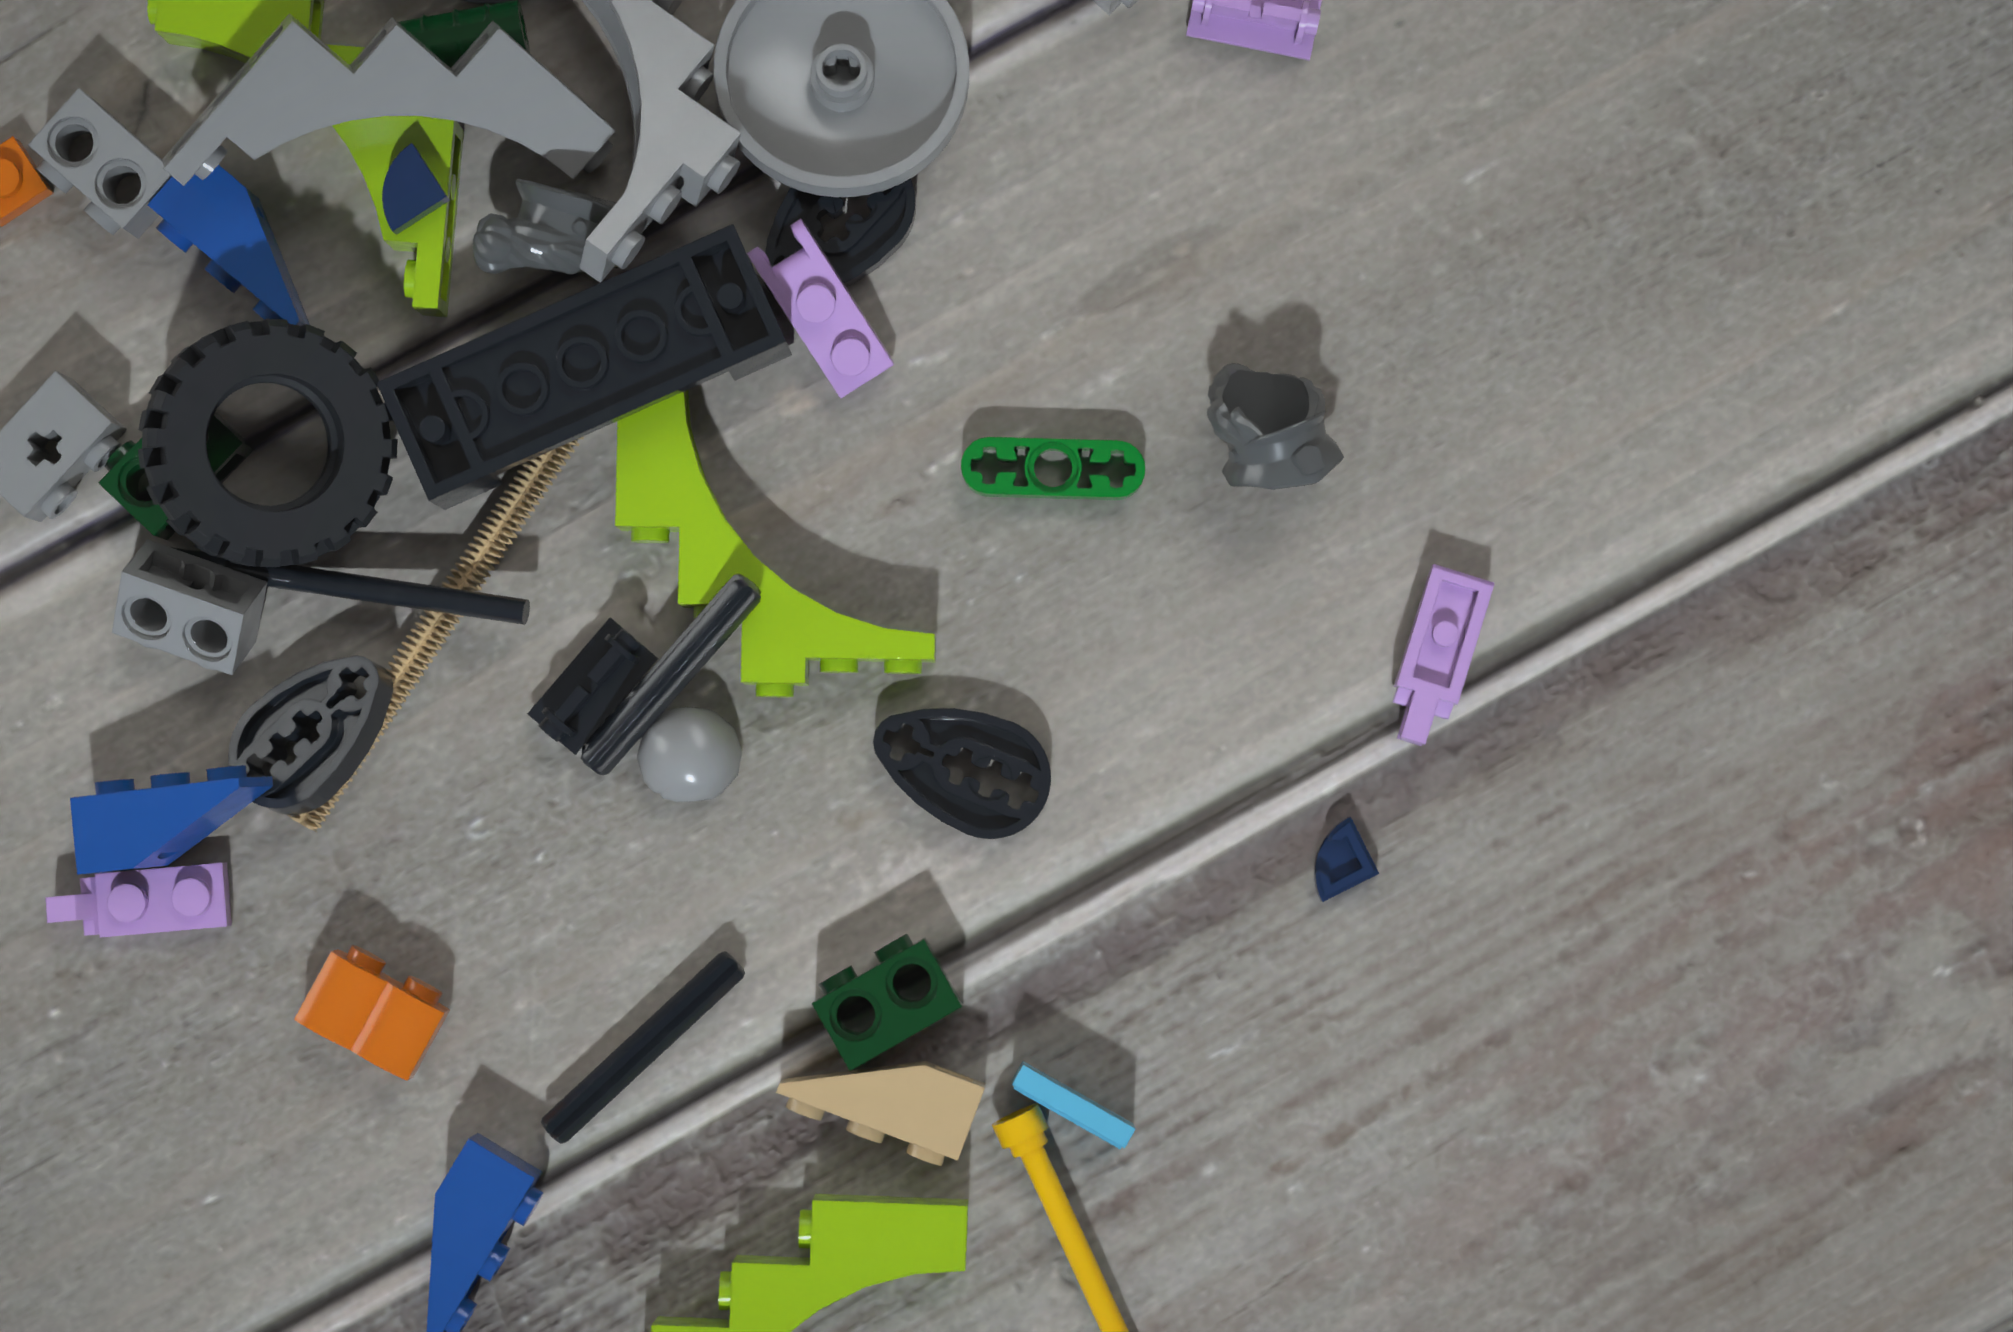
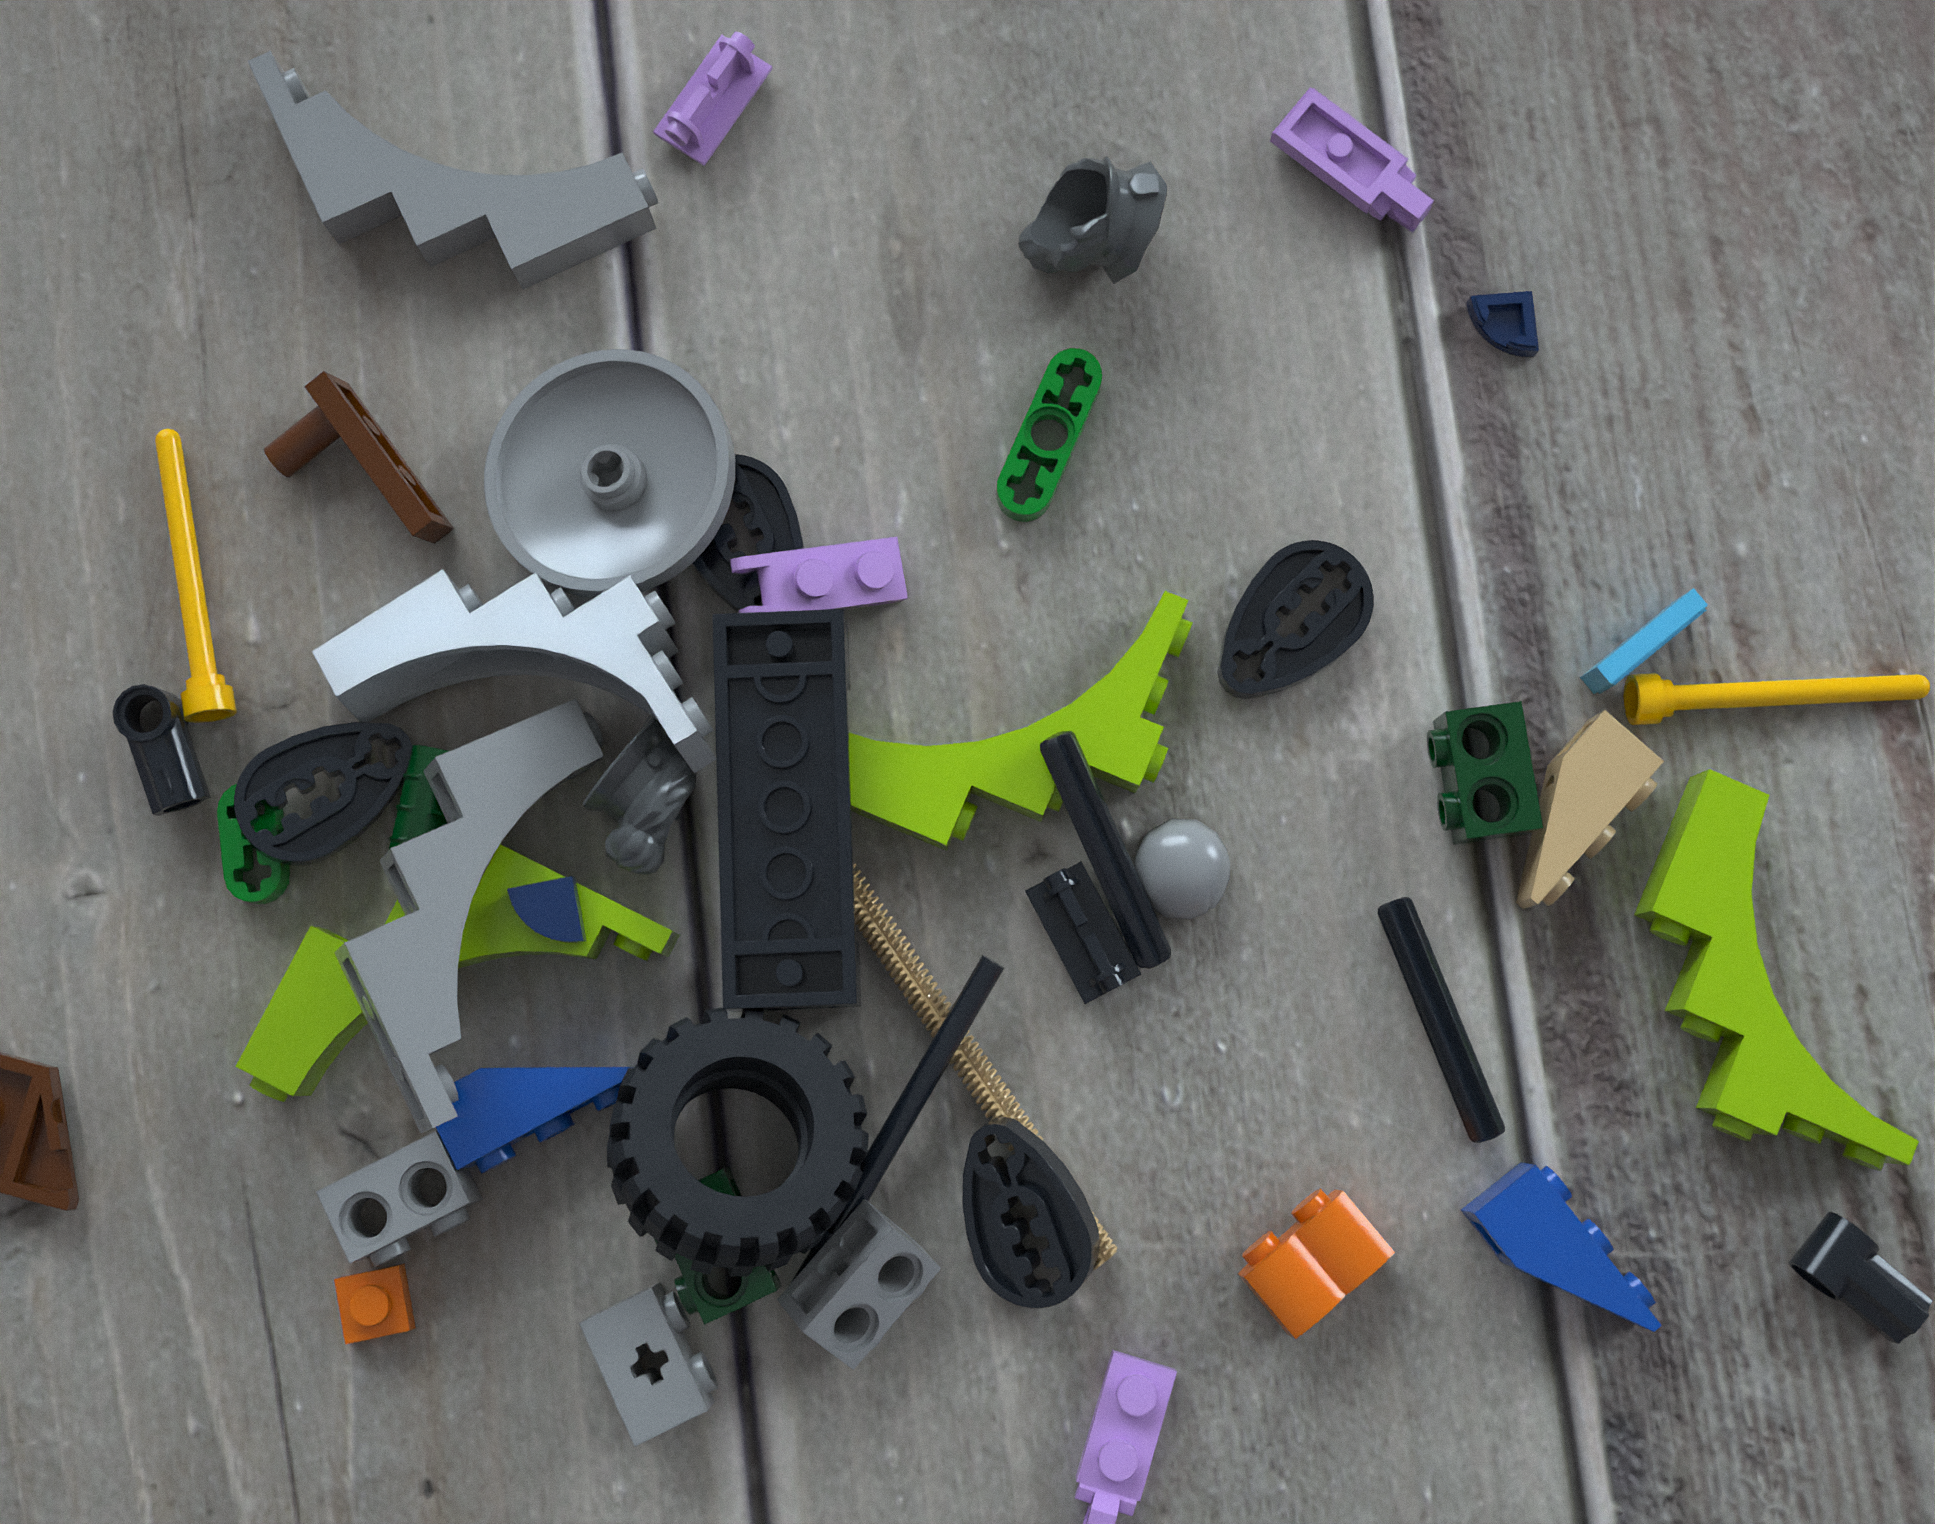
camera: 70 degrees left, 5 degrees down
blue slope [70,765,273,875] -> none

